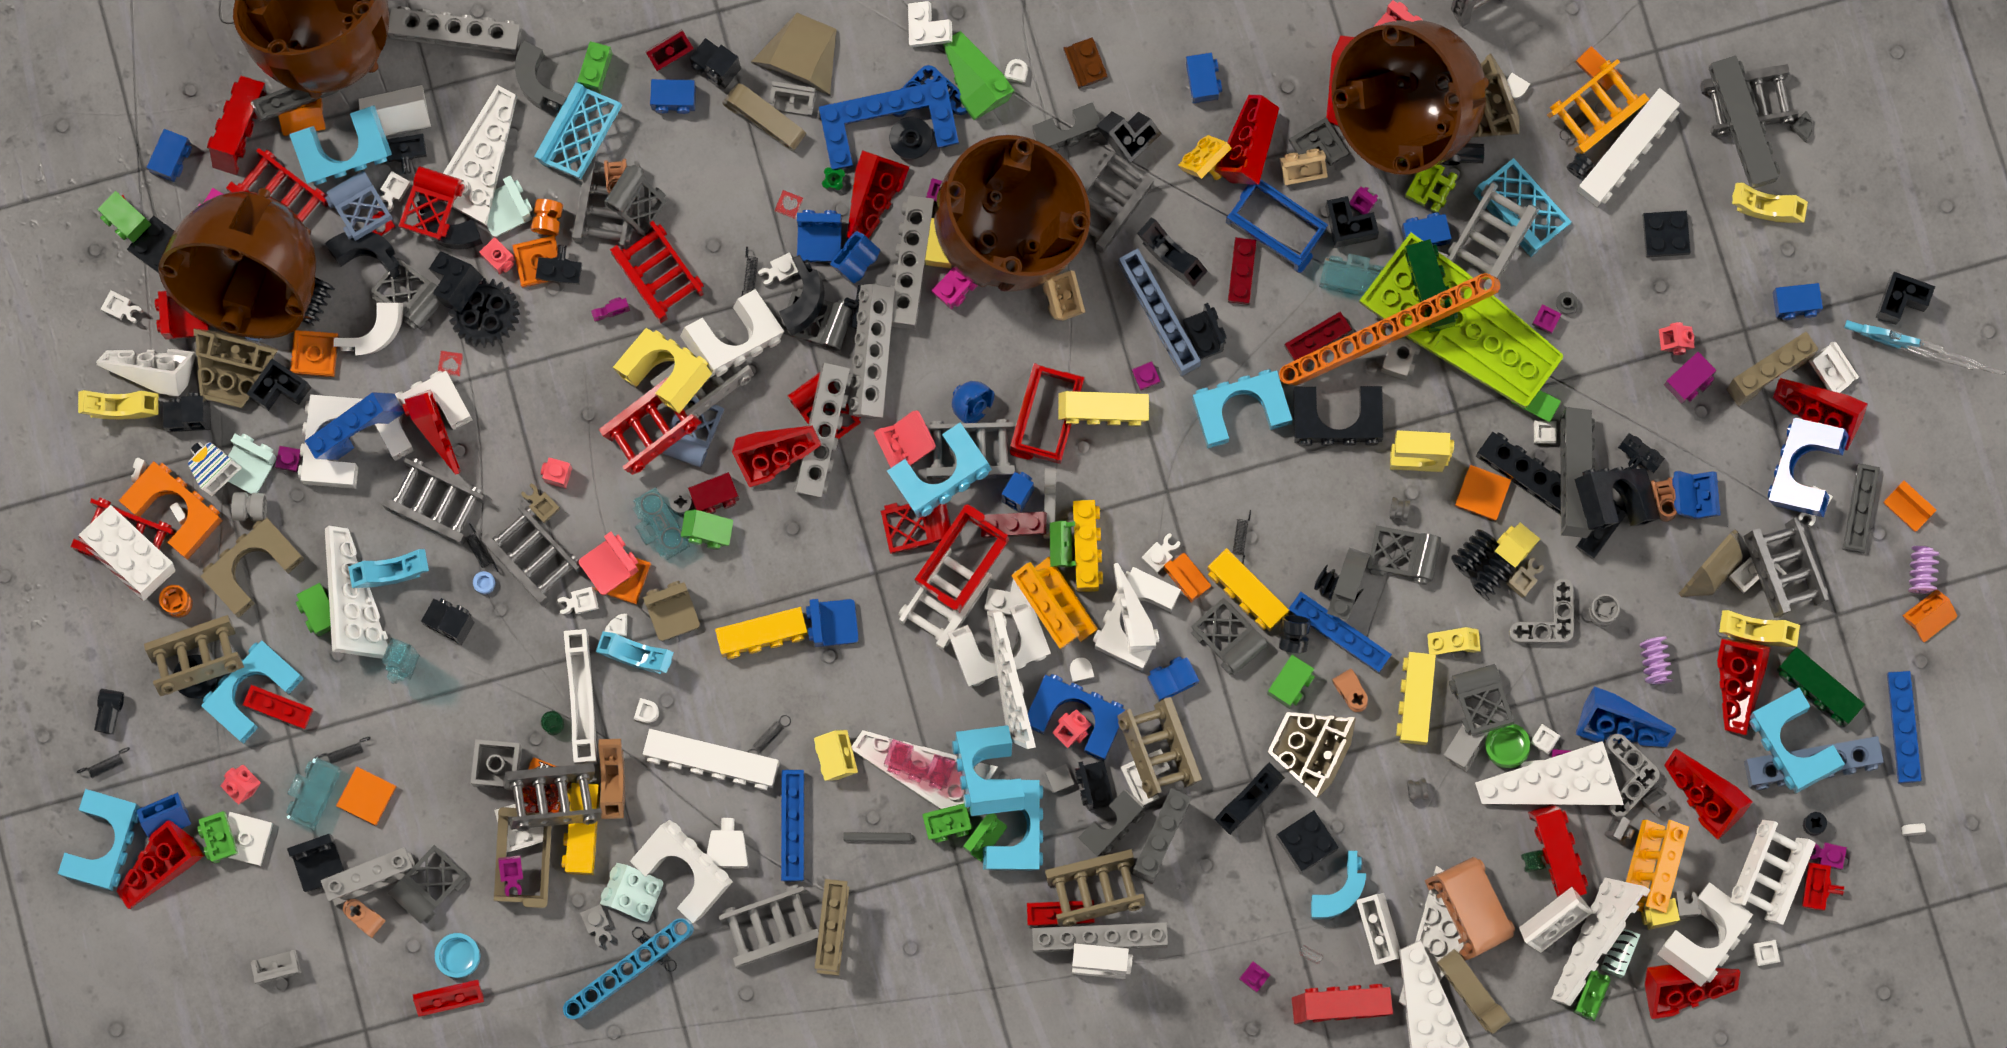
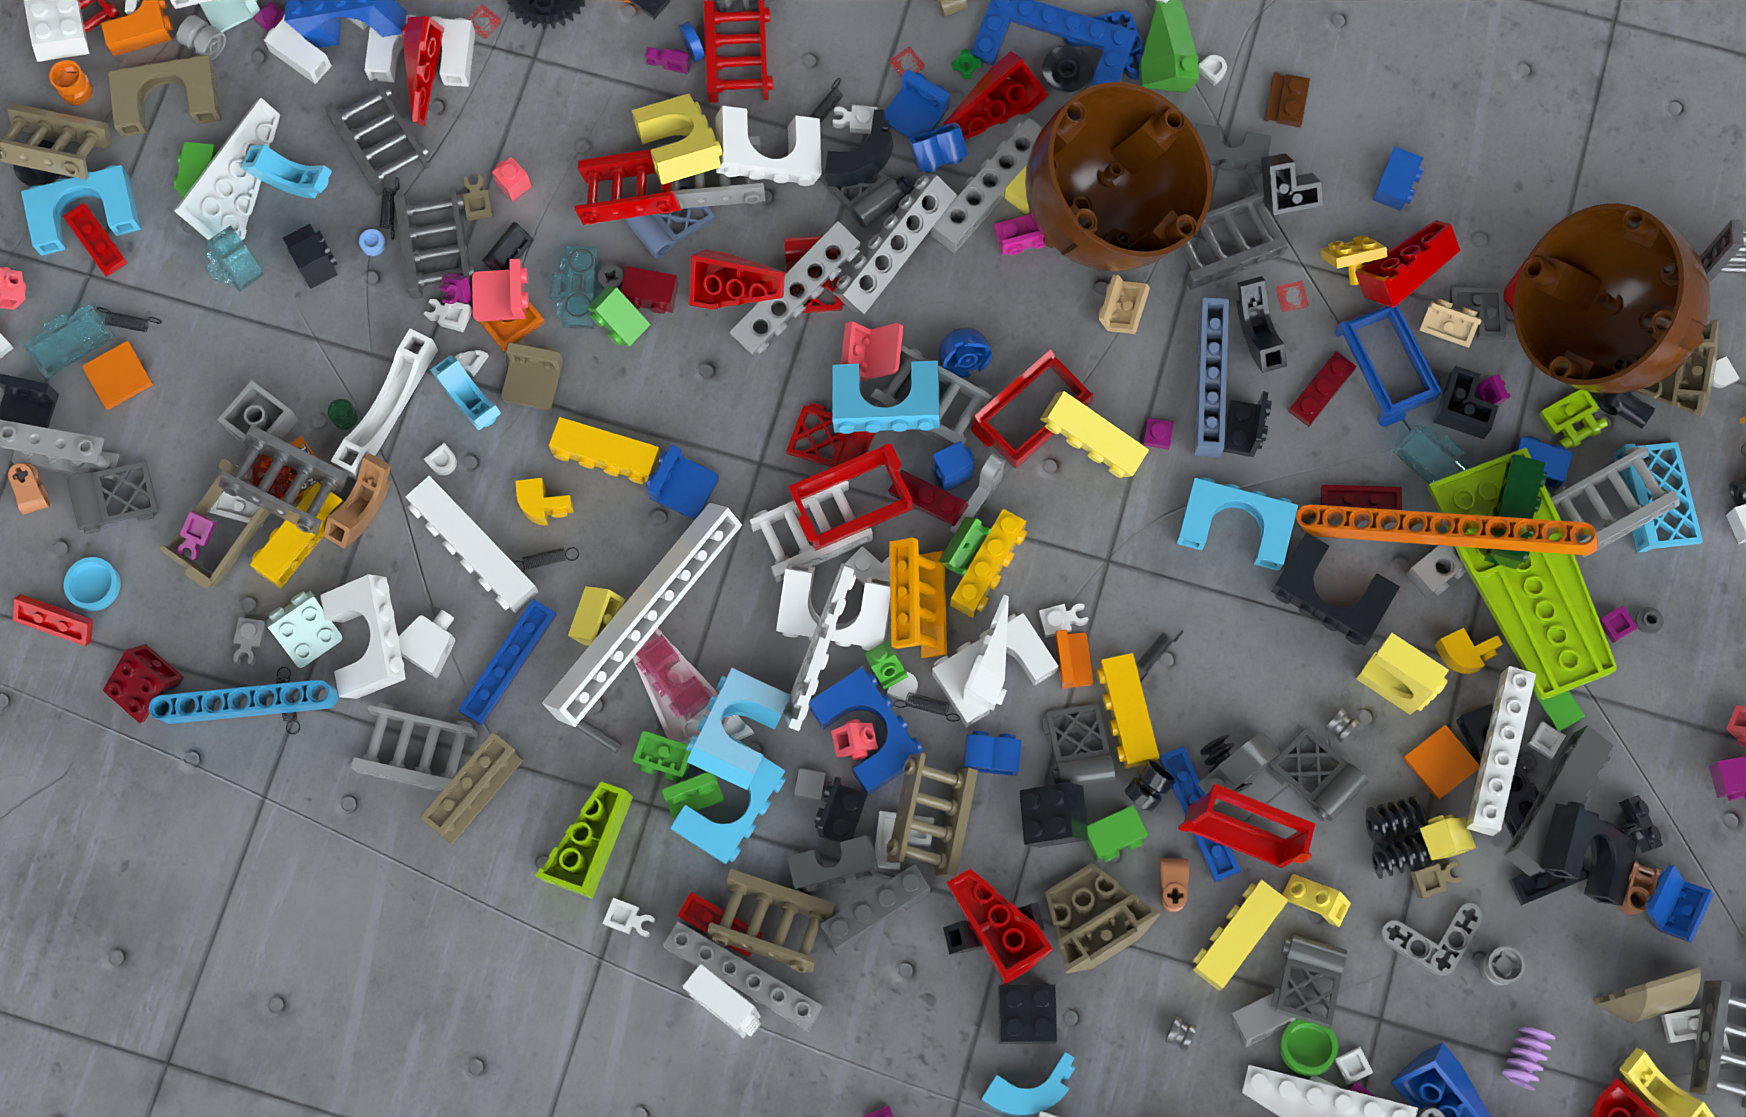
camera: 30 degrees right, 5 degrees down
none -> dark red bracket [103,644,184,723]
none -> magenta tile [439,273,473,304]
none -> black plate [482,222,534,271]
none -> yellow brick [515,478,574,526]
none -> lime wedge [535,782,633,899]
none -> white brick [542,503,742,727]
none -> white plate [603,898,656,937]
none -> blue piece [679,21,705,63]
none -> bright green brick [865,641,908,689]
none -> black piece [893,692,960,722]
none -> red wedge [946,868,1053,985]
none -> black brick [1019,782,1088,848]
none -> red piece [1178,783,1316,868]
none -> clear tile [1276,281,1308,312]
none -> yellow brick [1434,628,1503,674]
none -> white brick [1466,666,1536,836]

